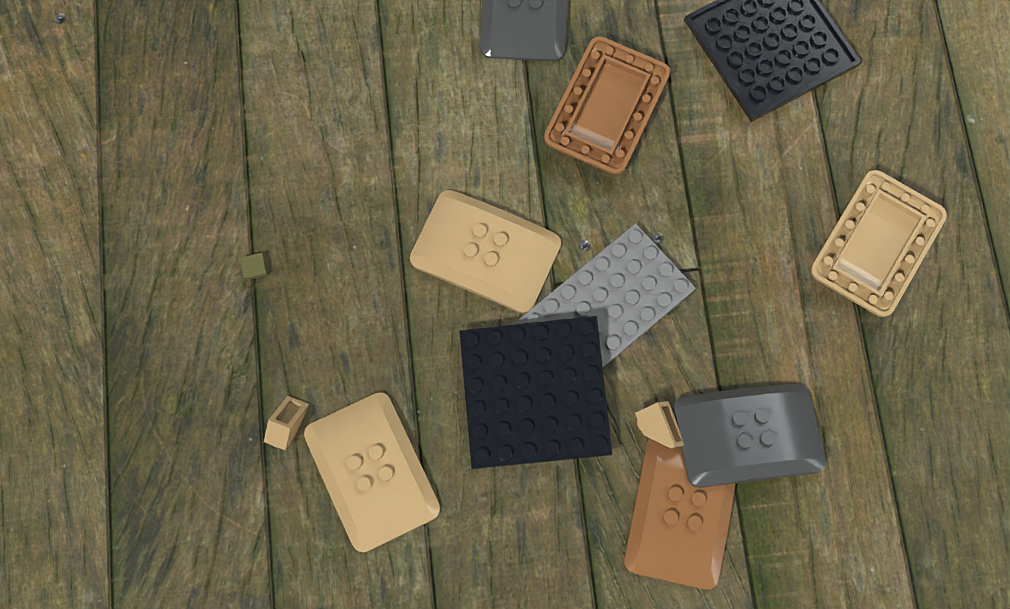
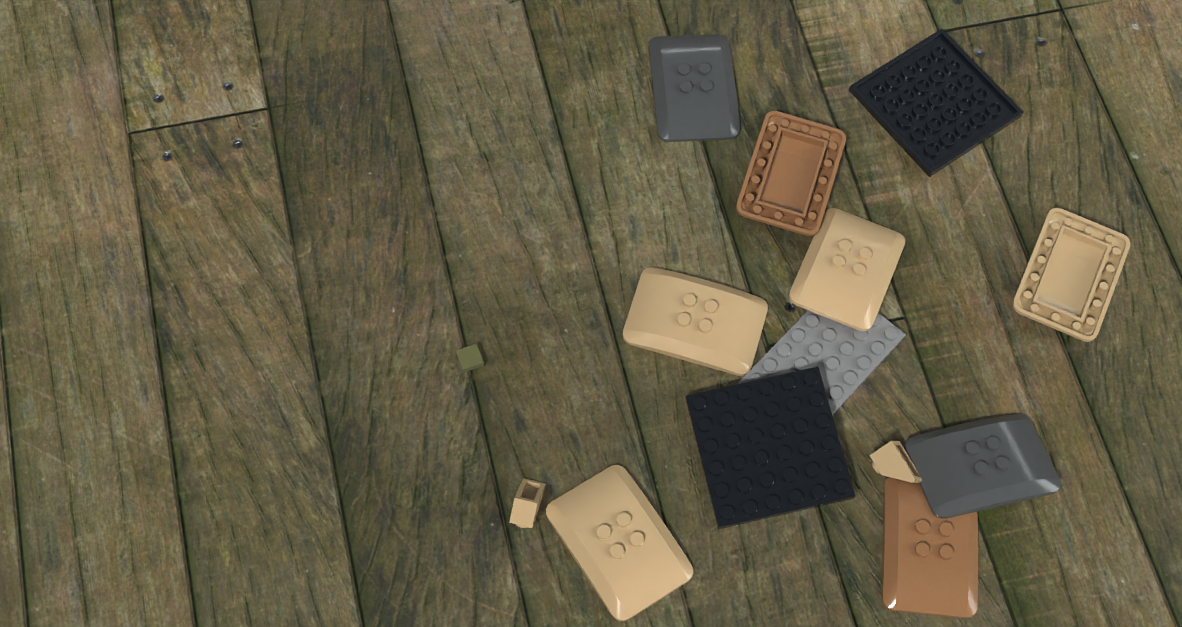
camera: 10 degrees left, 10 degrees down
none -> tan wedge [789,208,905,331]

